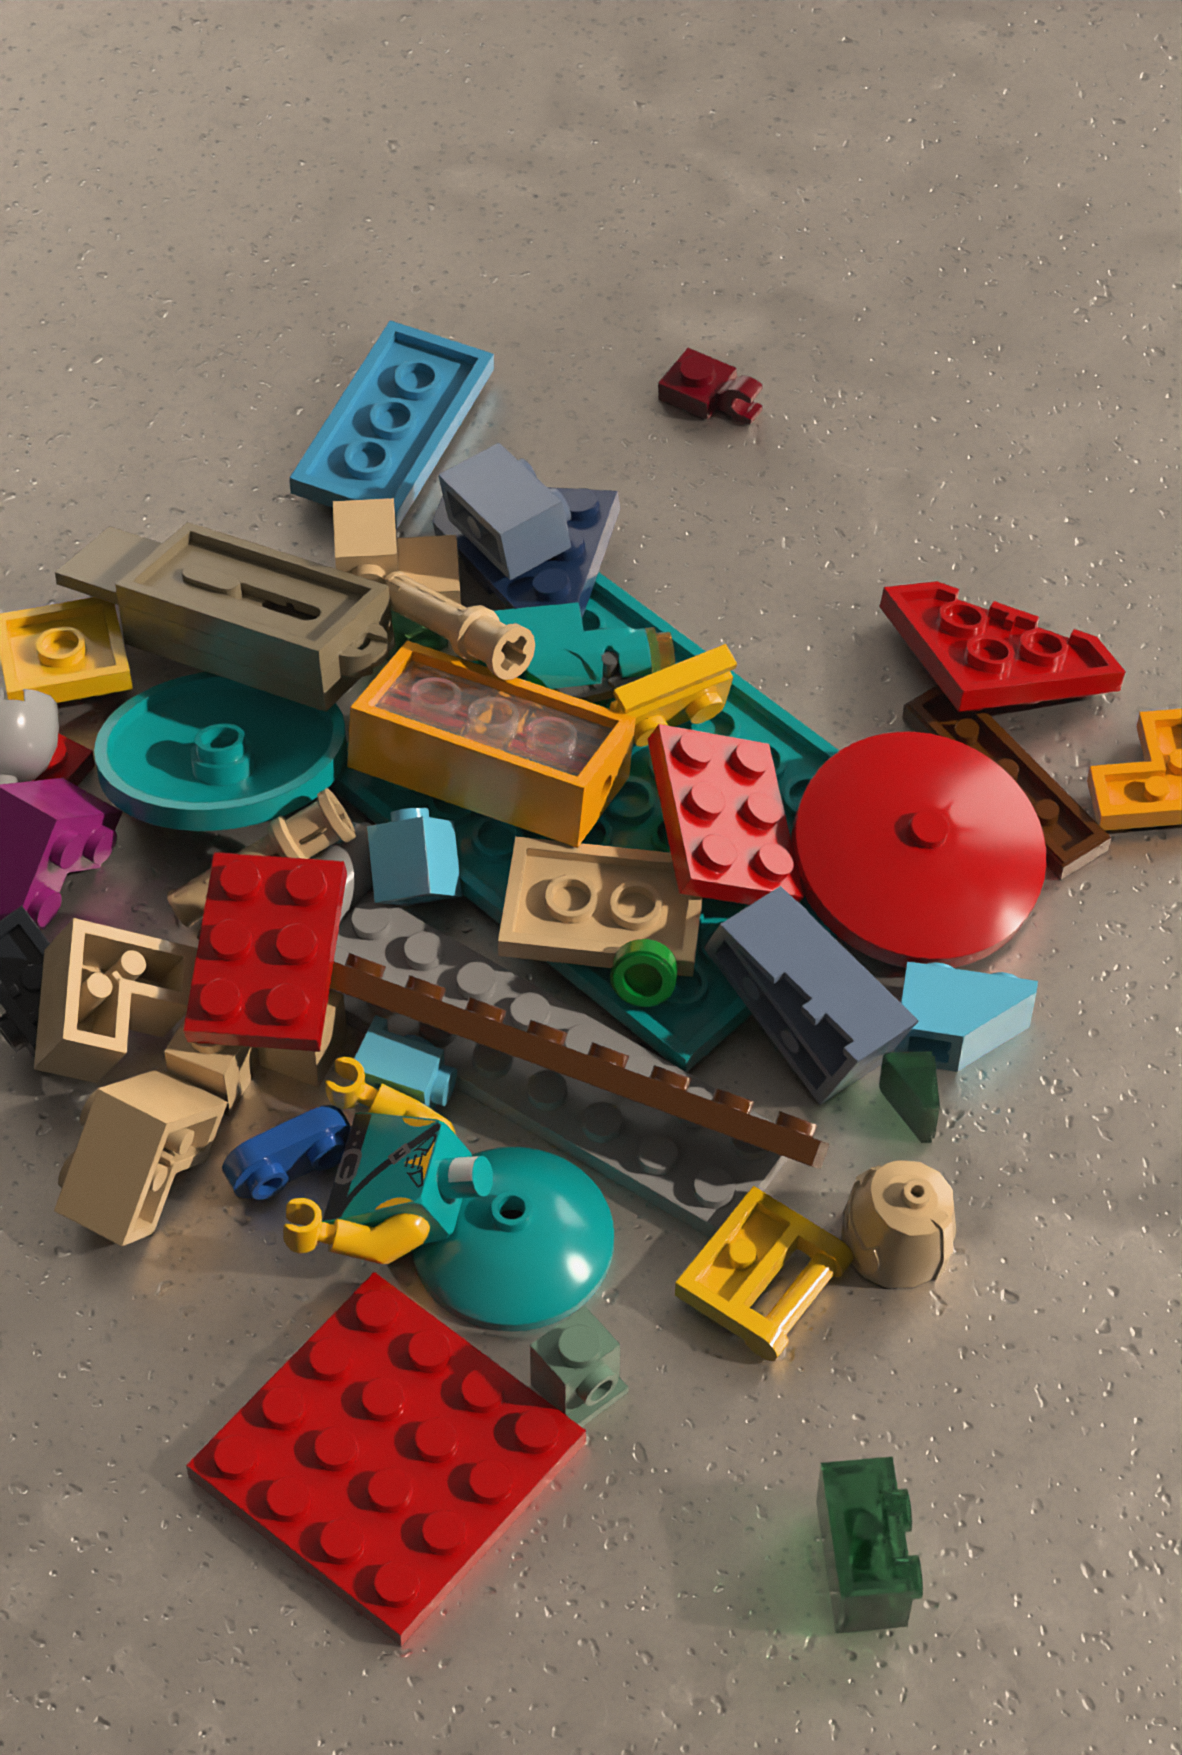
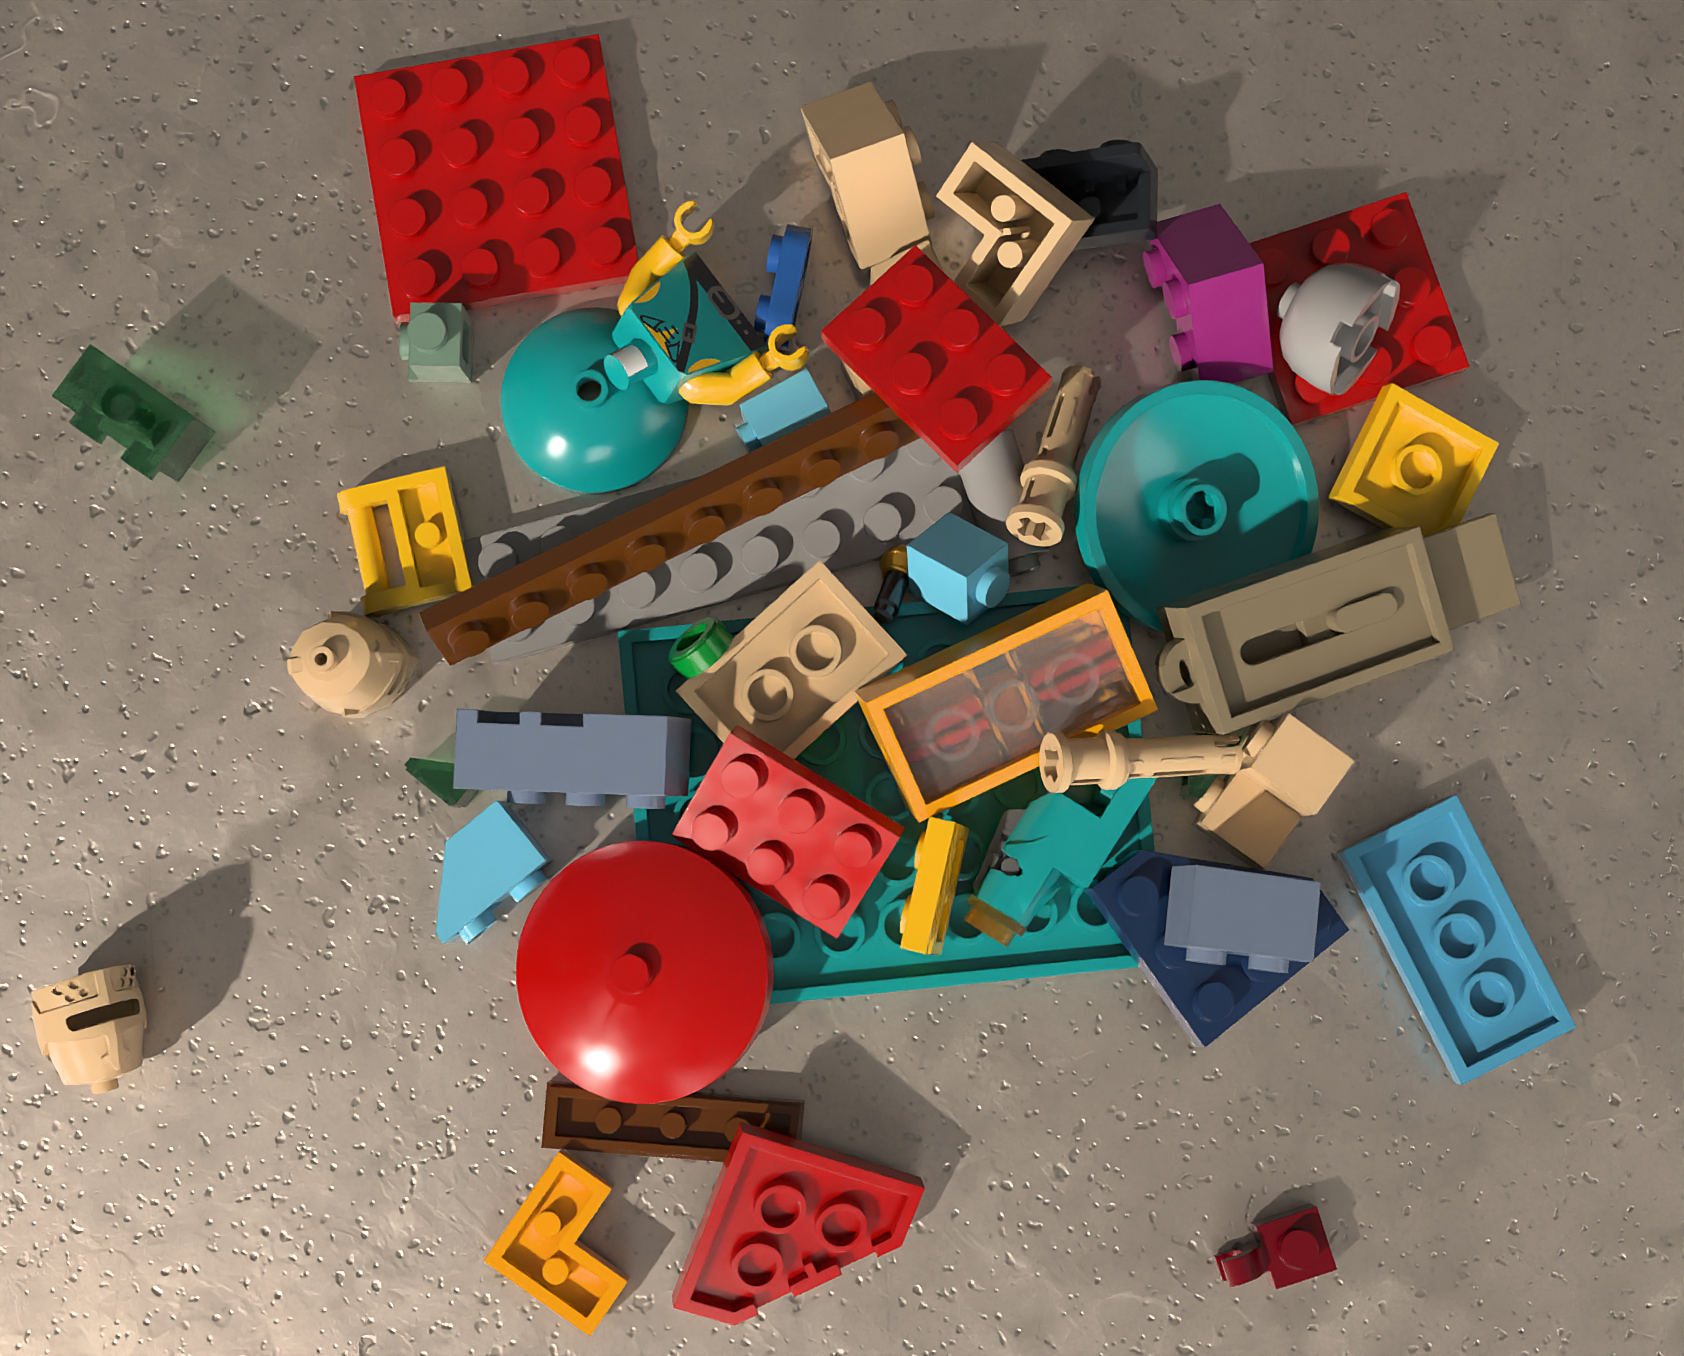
camera: 130 degrees right, 30 degrees up
none -> black piece [874,544,909,624]

